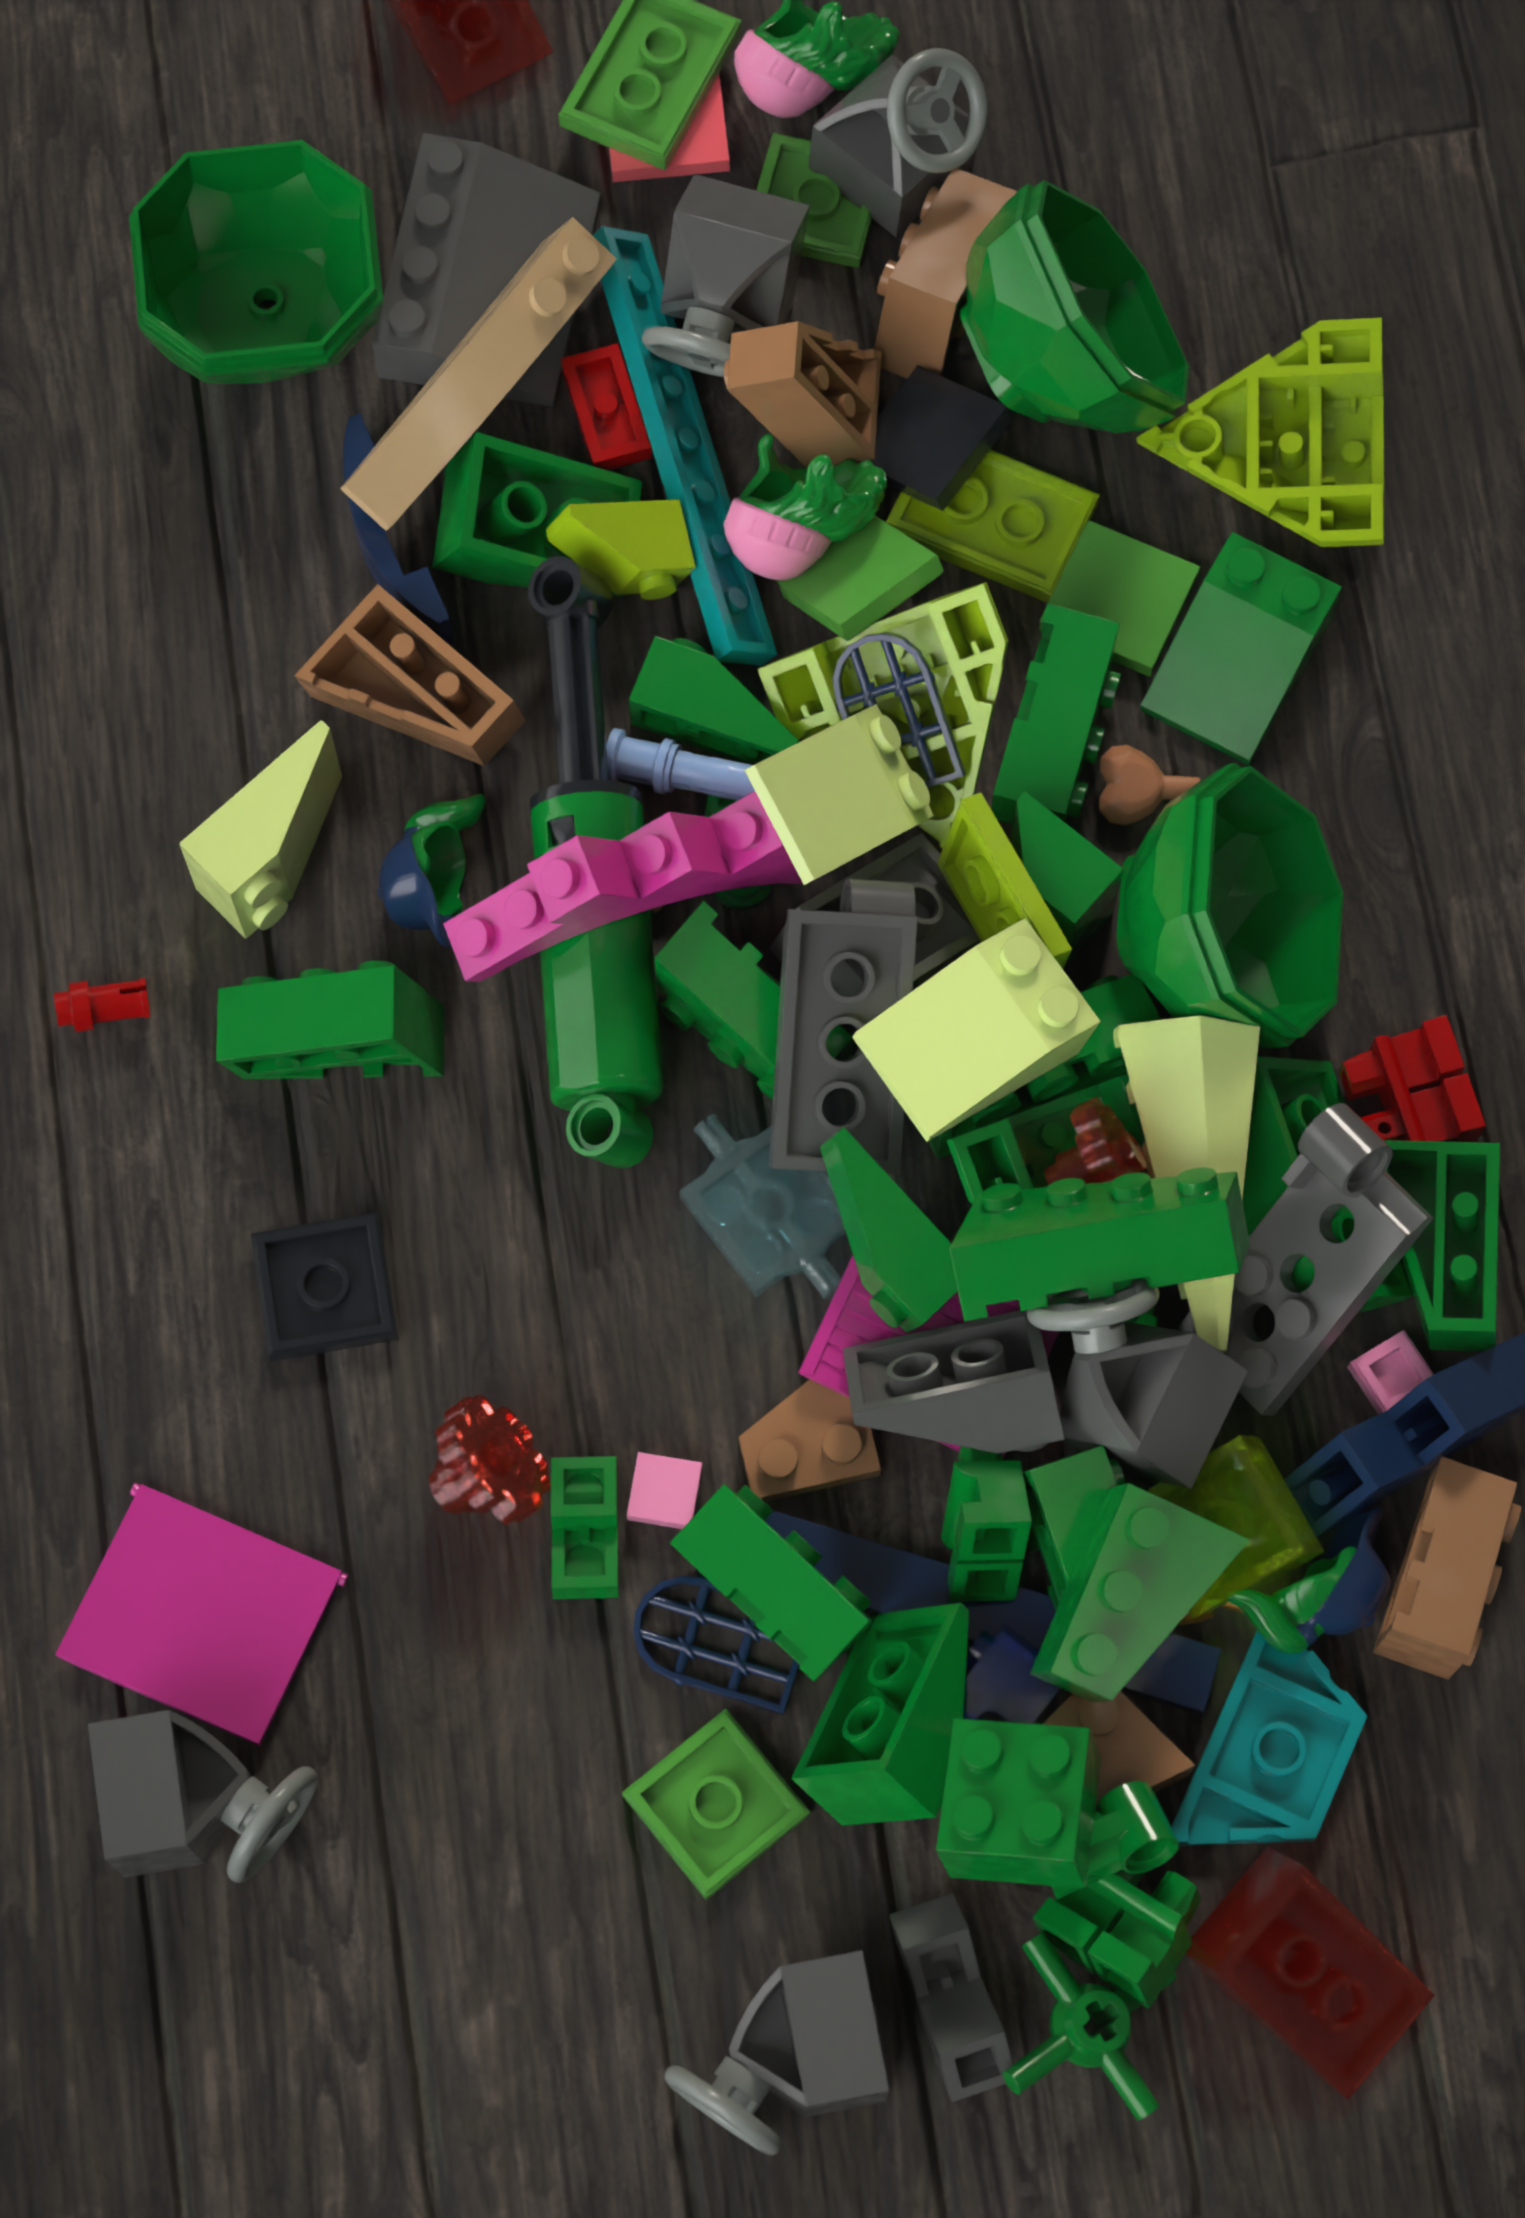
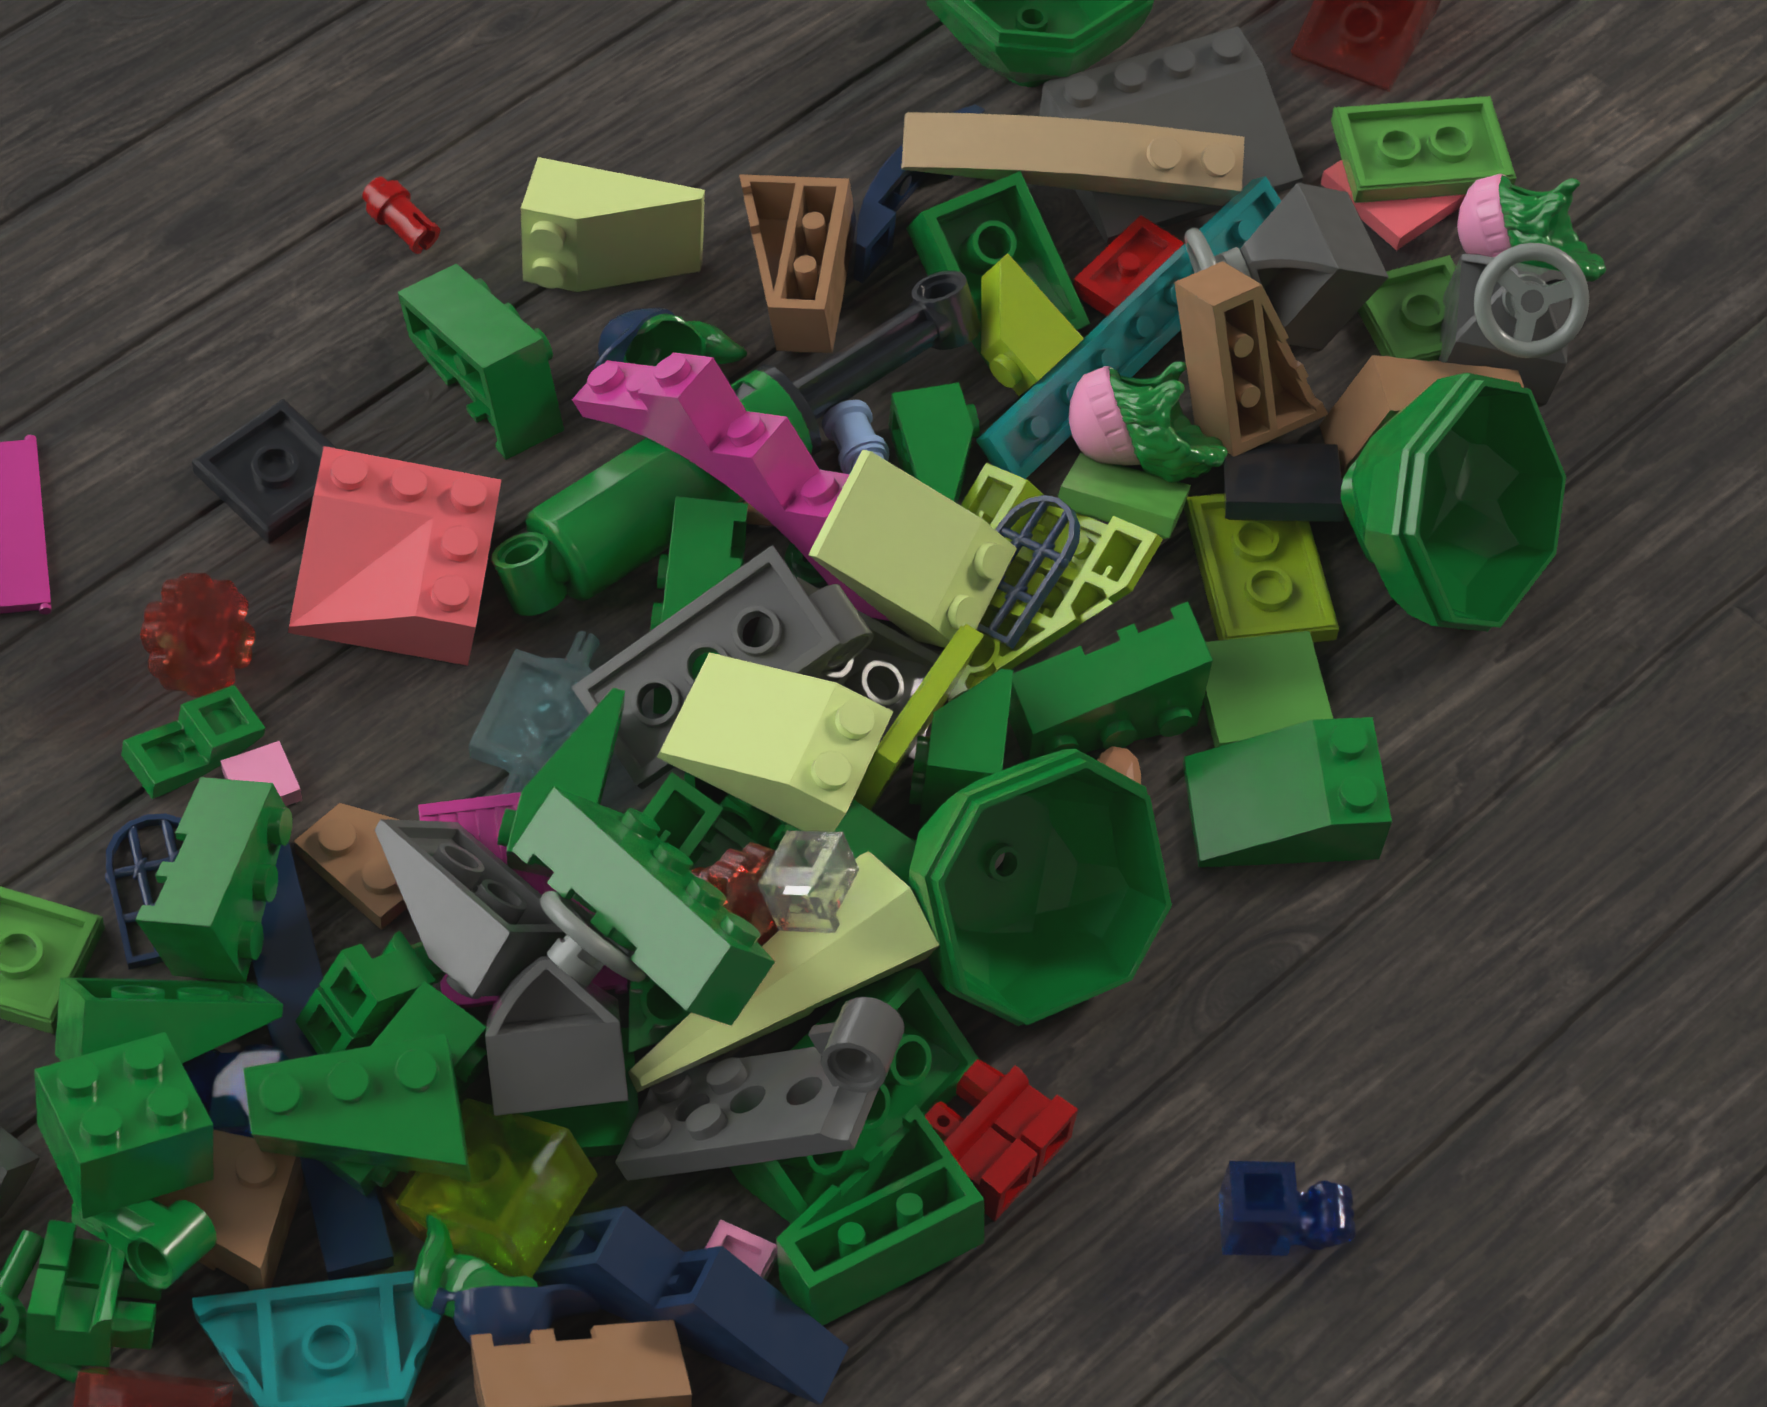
camera: 50 degrees right, 15 degrees down
lime wedge [1137,318,1385,547] -> none
none -> coral slope [288,446,501,666]
none -> clear brick [758,831,860,933]

